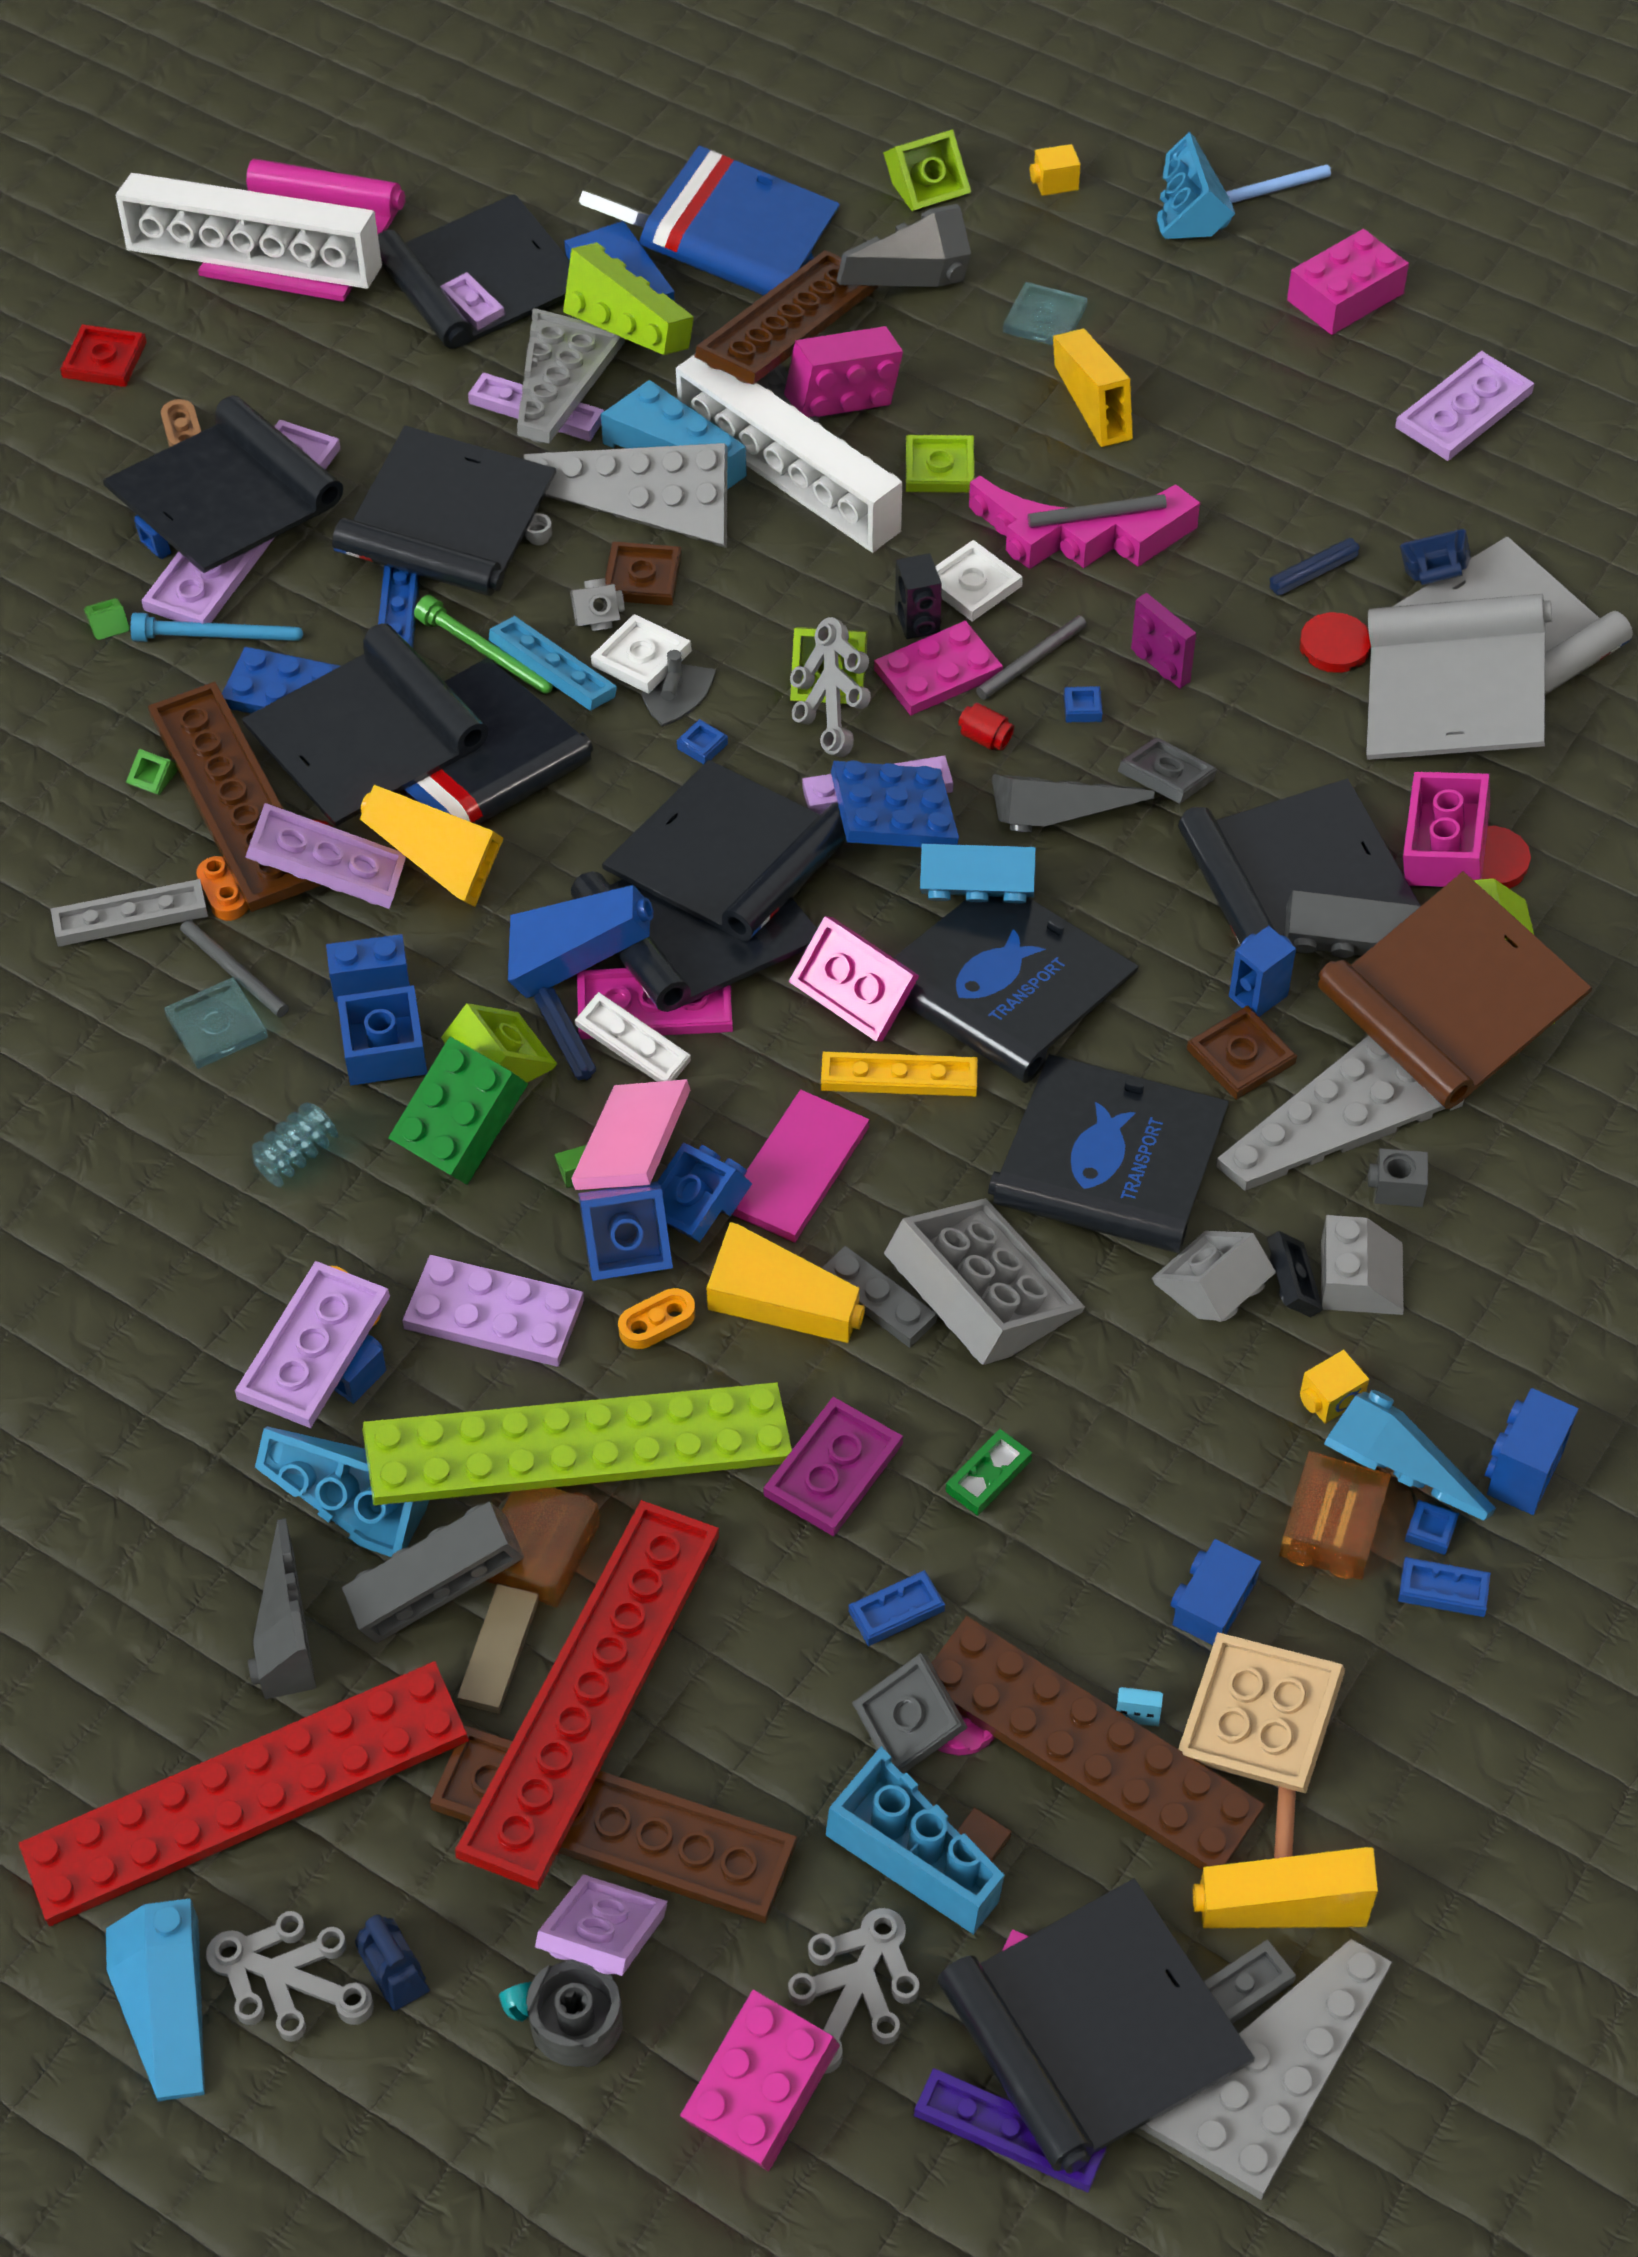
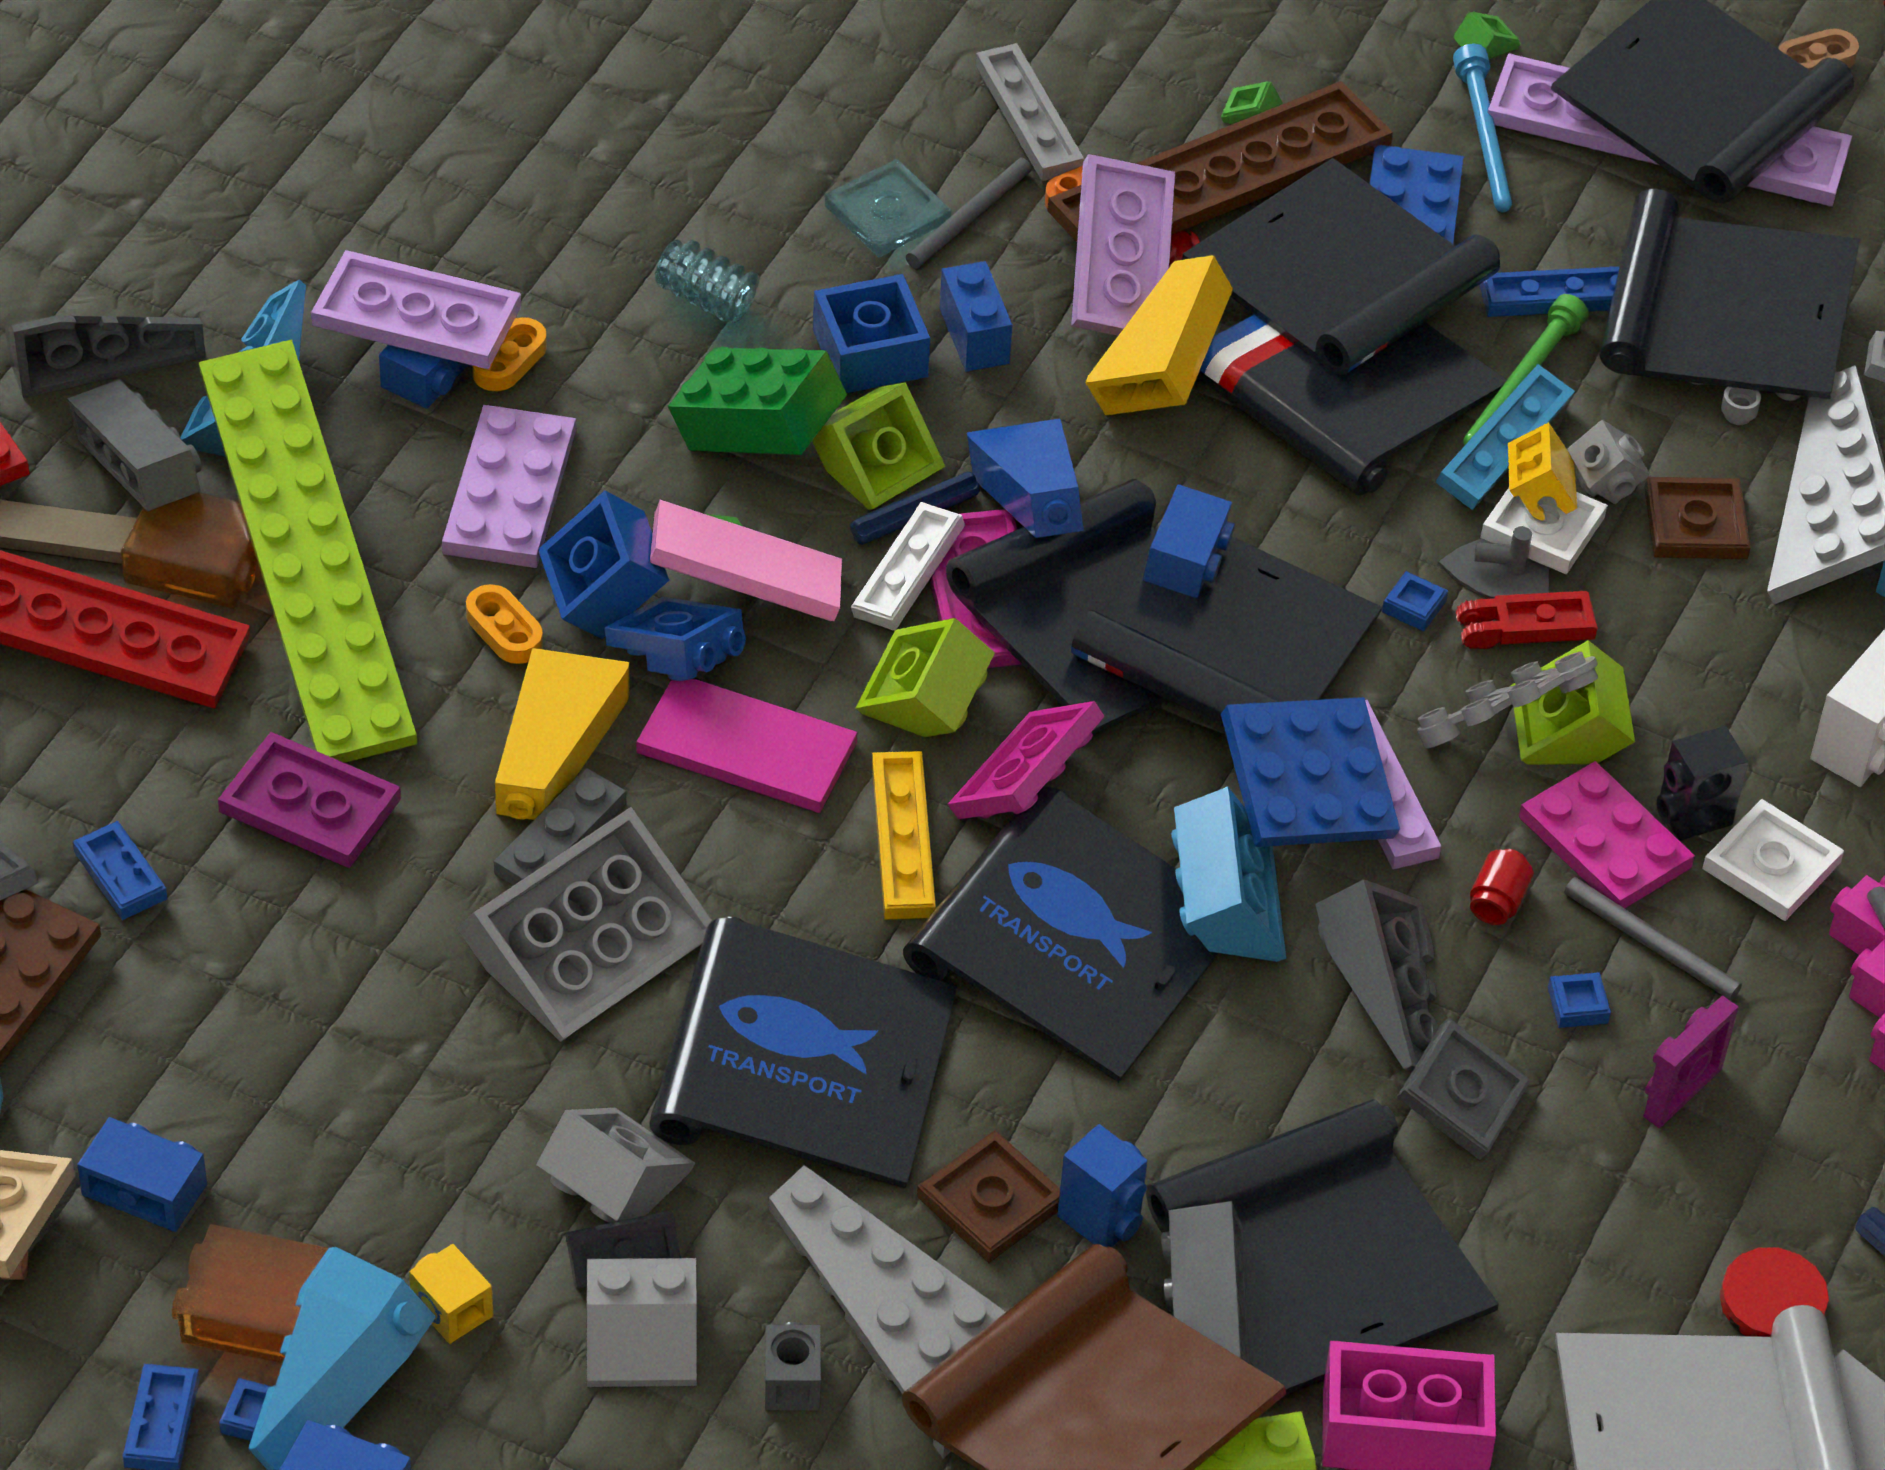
camera: 80 degrees right, 5 degrees down
green piece [945,1429,1032,1516] -> none
none -> lime slope [855,618,995,737]
none -> blue brick [1142,484,1235,598]
none -> red hinge [1456,591,1598,649]
none -> yellow hinge [1508,422,1577,521]

